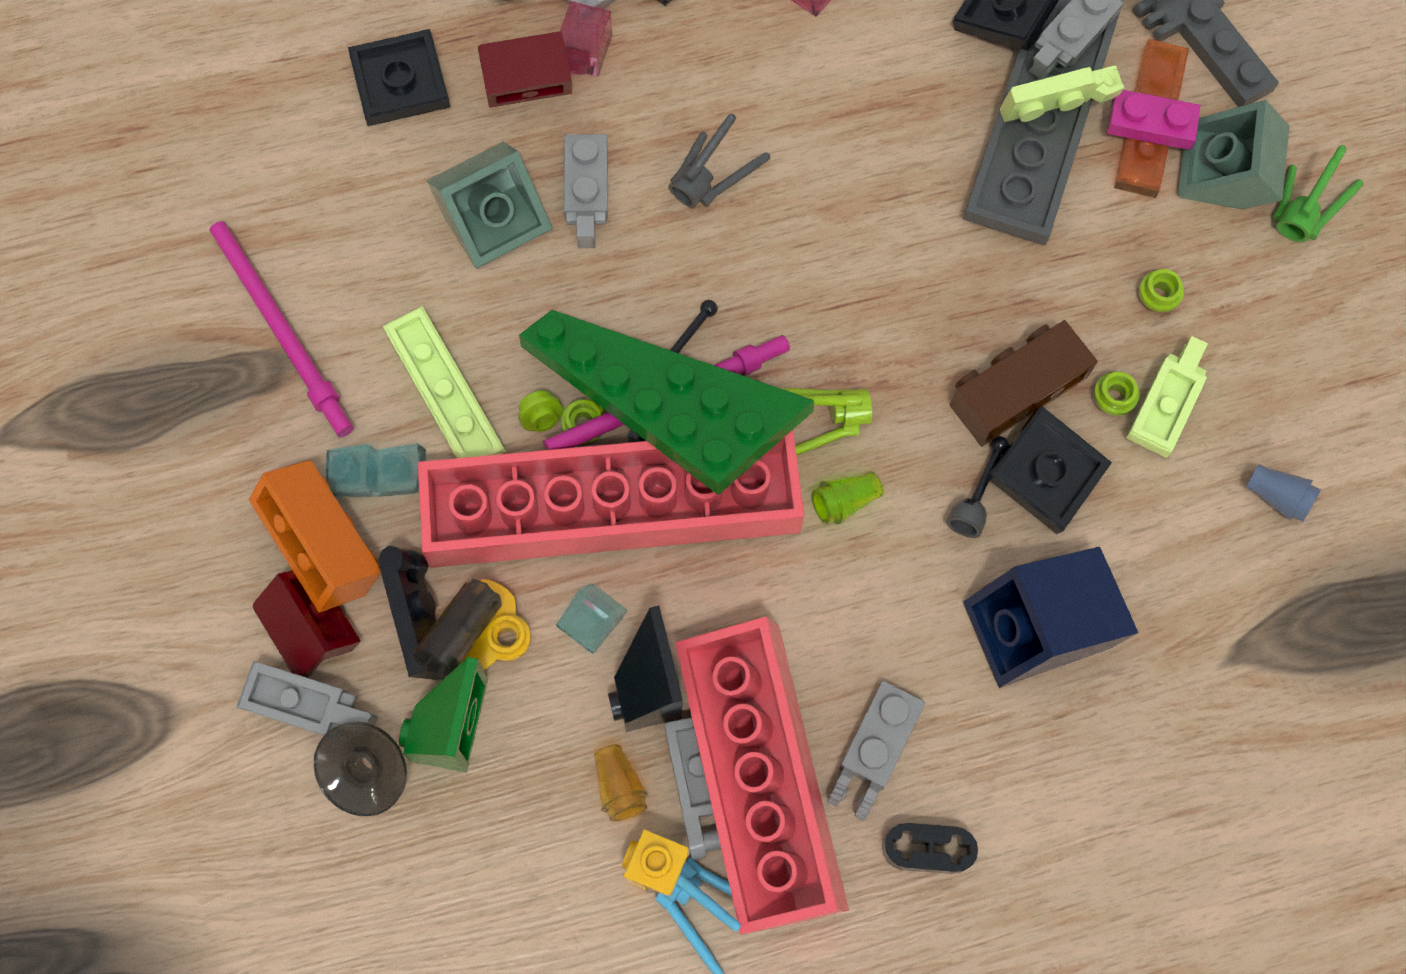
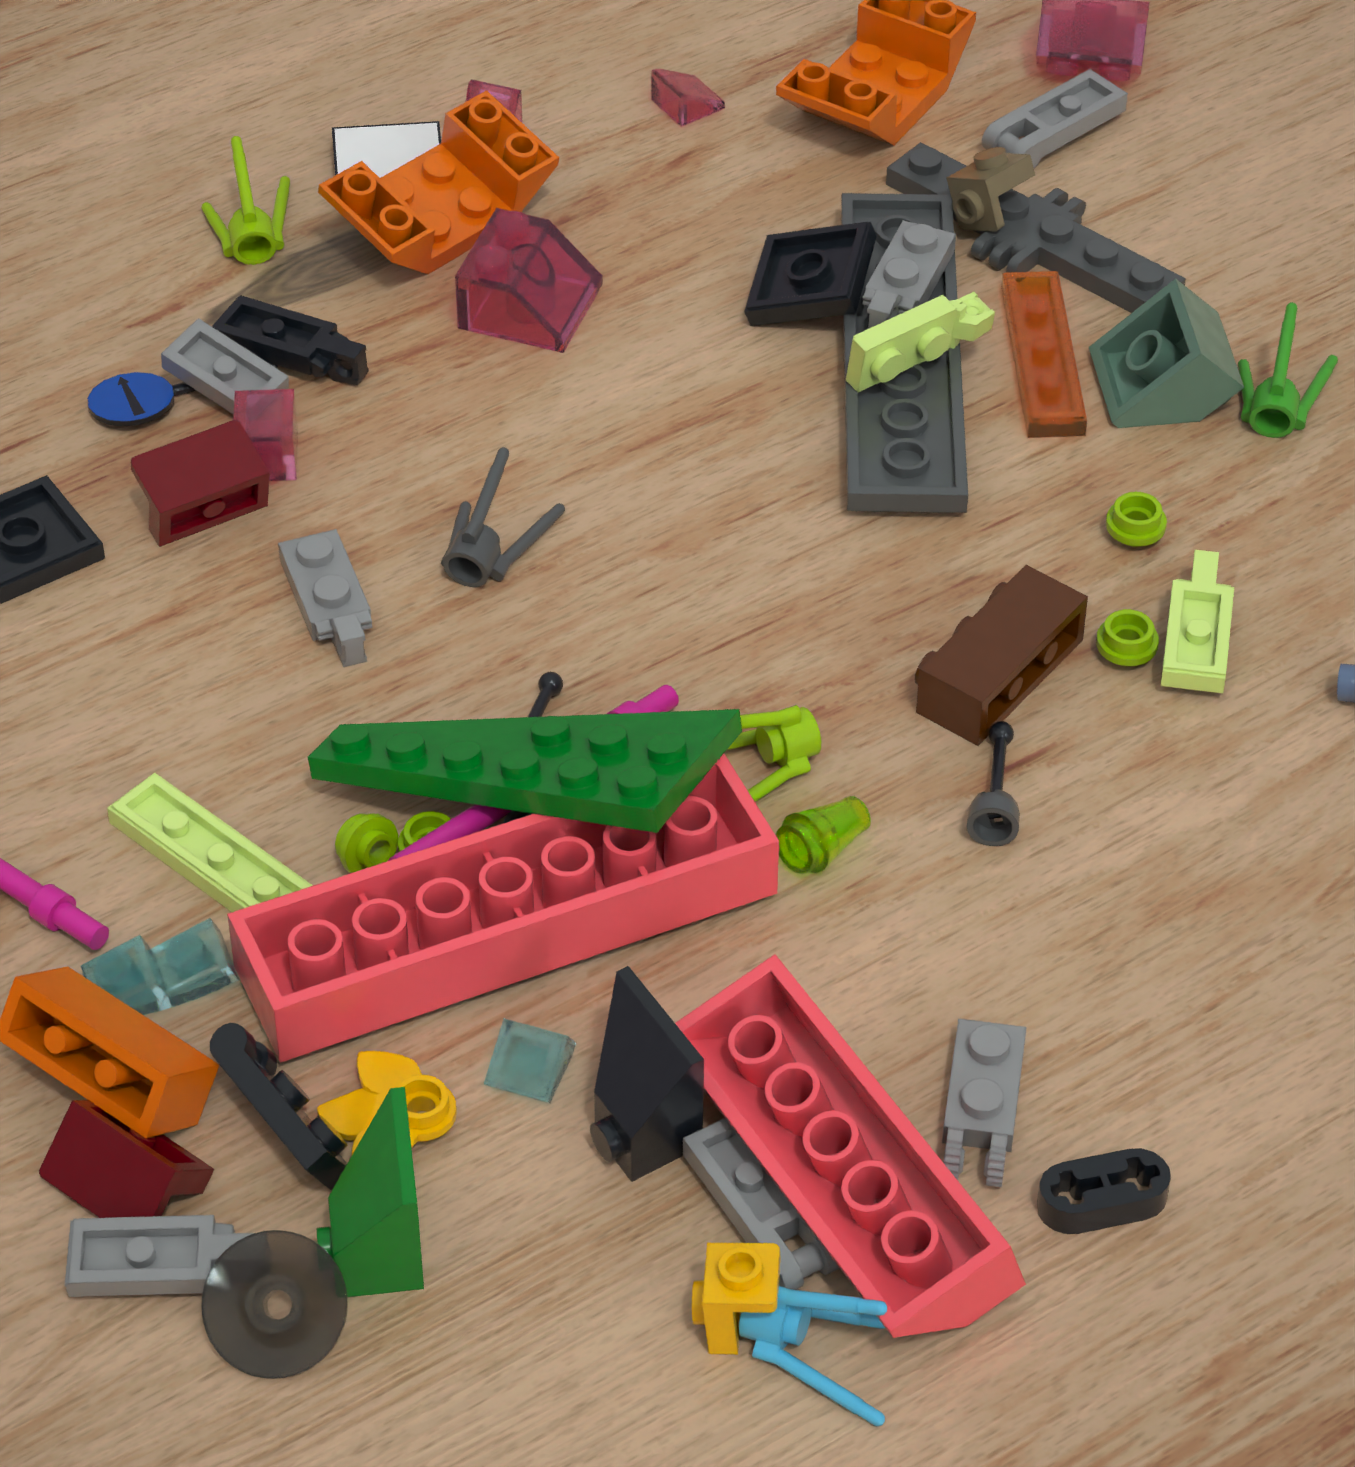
camera: 15 degrees left, 25 degrees down
clear smoke axle [413,579,502,679] -> none
sand green slope [426,142,553,269] -> none
clear yellow cone [593,744,648,822] -> none
dark blue slope [963,546,1139,688] -> none
black tile [986,406,1112,534] -> none
dark pink plate [1106,90,1201,150] -> none

